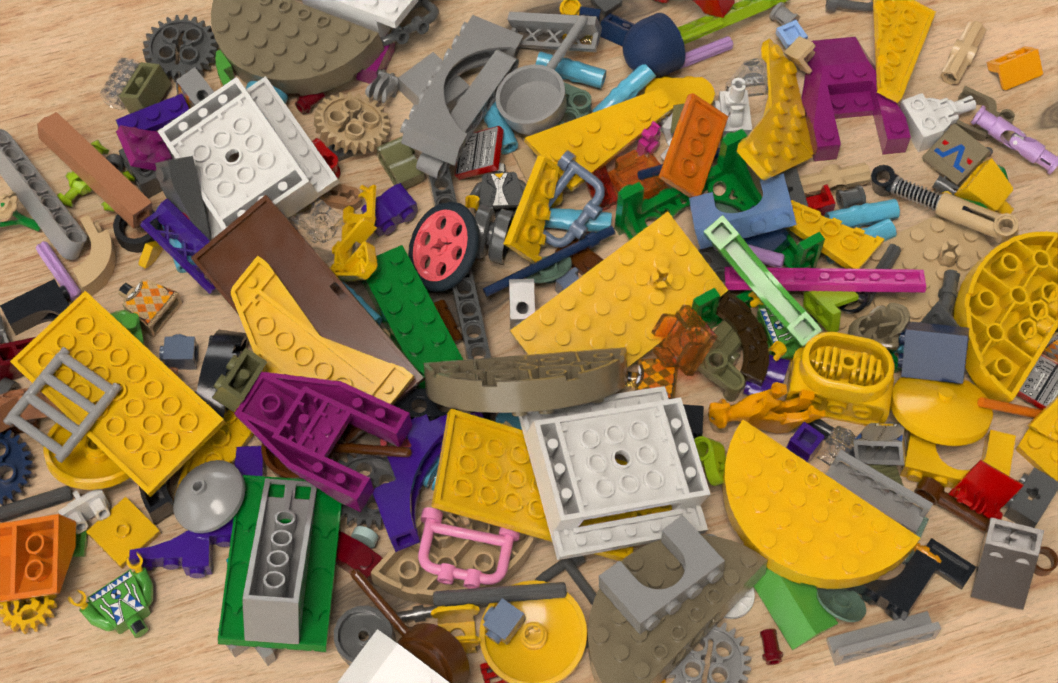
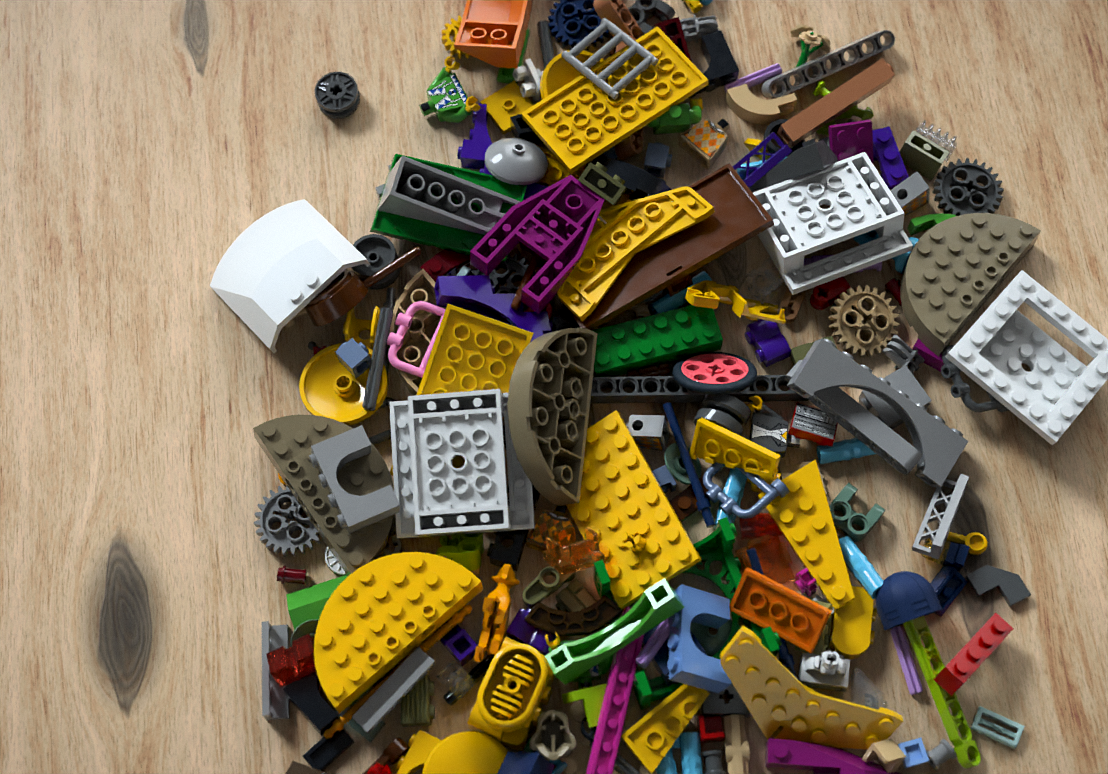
camera: 105 degrees right, 5 degrees up
light grey piece [495,15,588,135] -> none
medium azure axle [536,51,607,89] -> none
light grey torso [853,421,907,466] -> none
none -> clear red brick [266,634,316,687]

